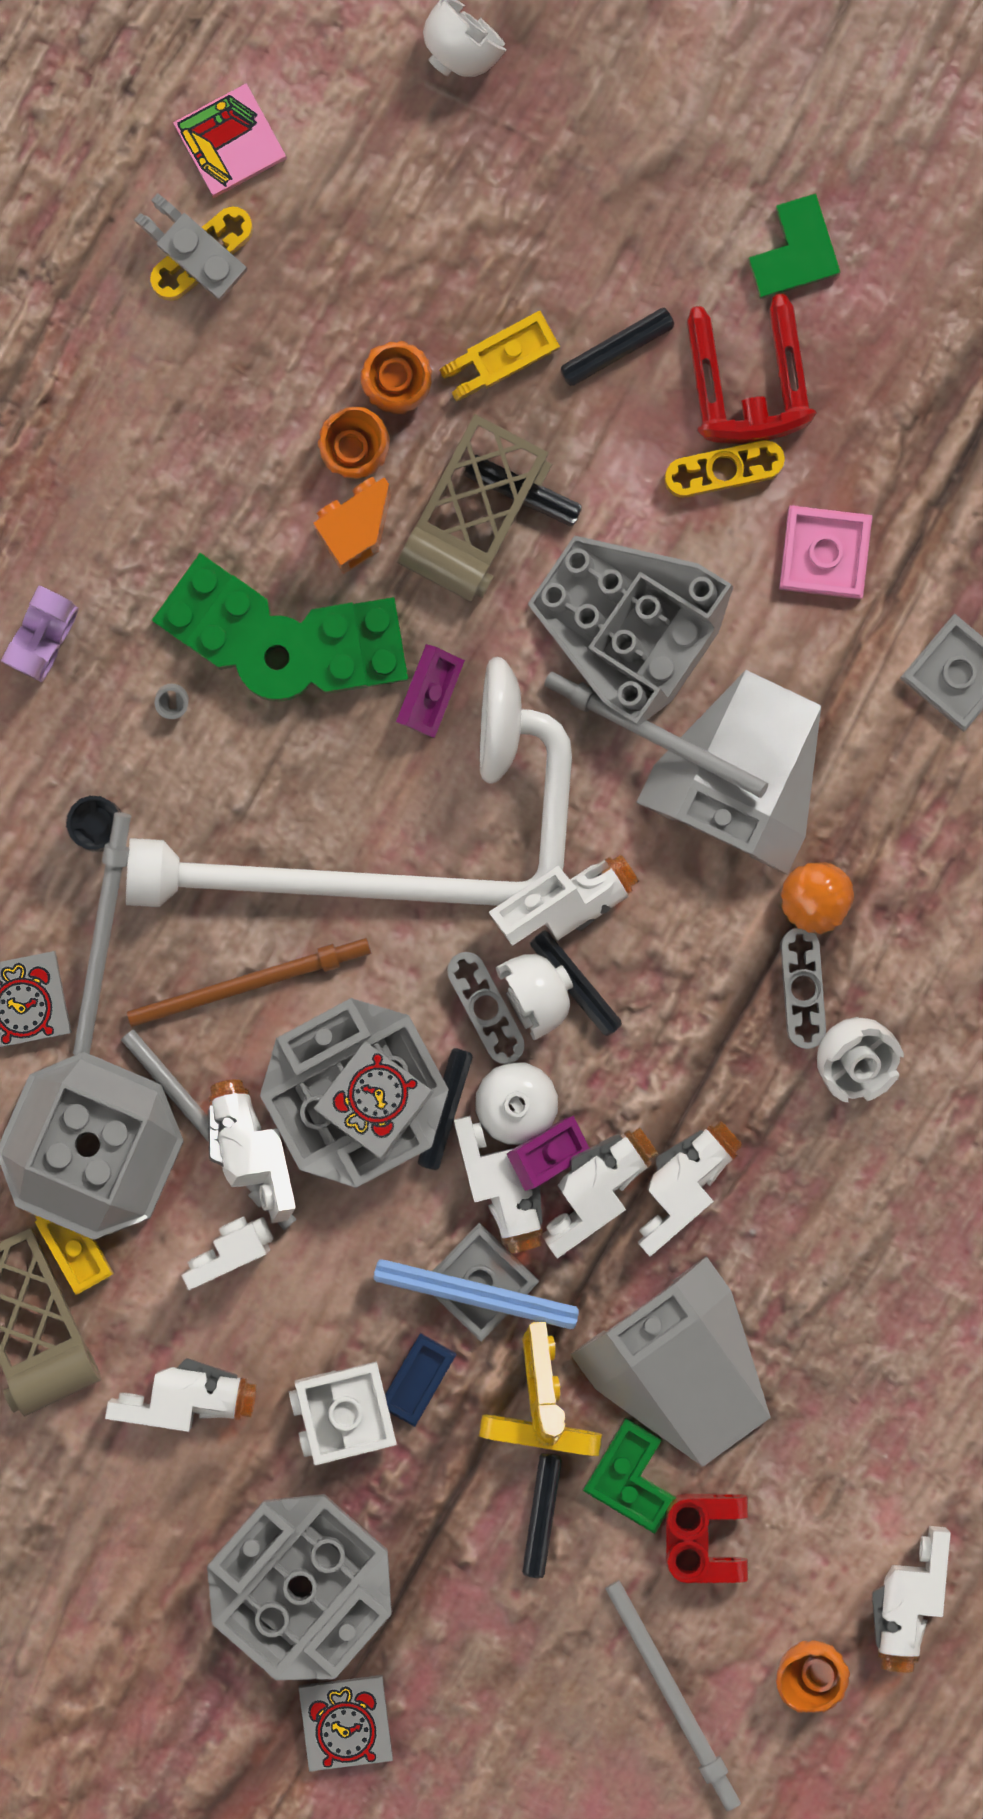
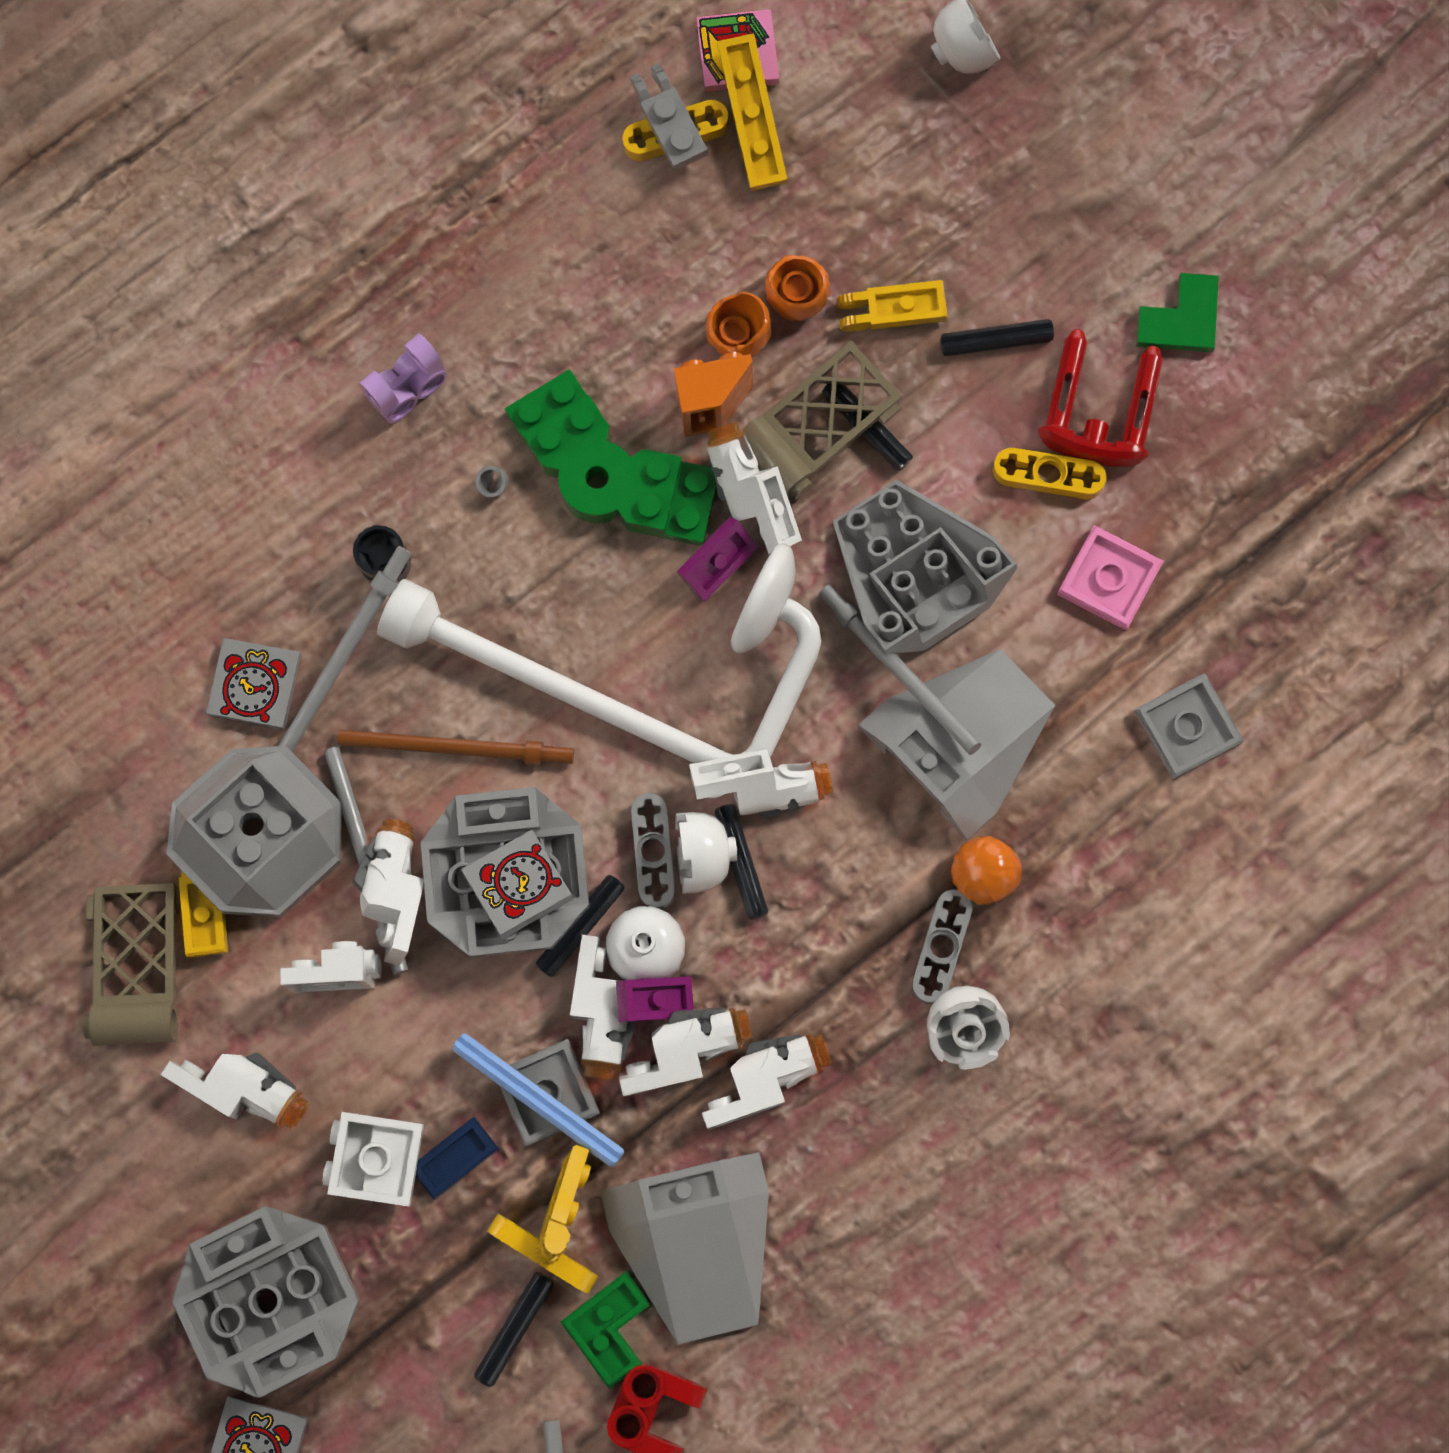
camera: 30 degrees right, 10 degrees down
none -> white plate [707,421,802,554]
none -> yellow plate [717,33,788,191]

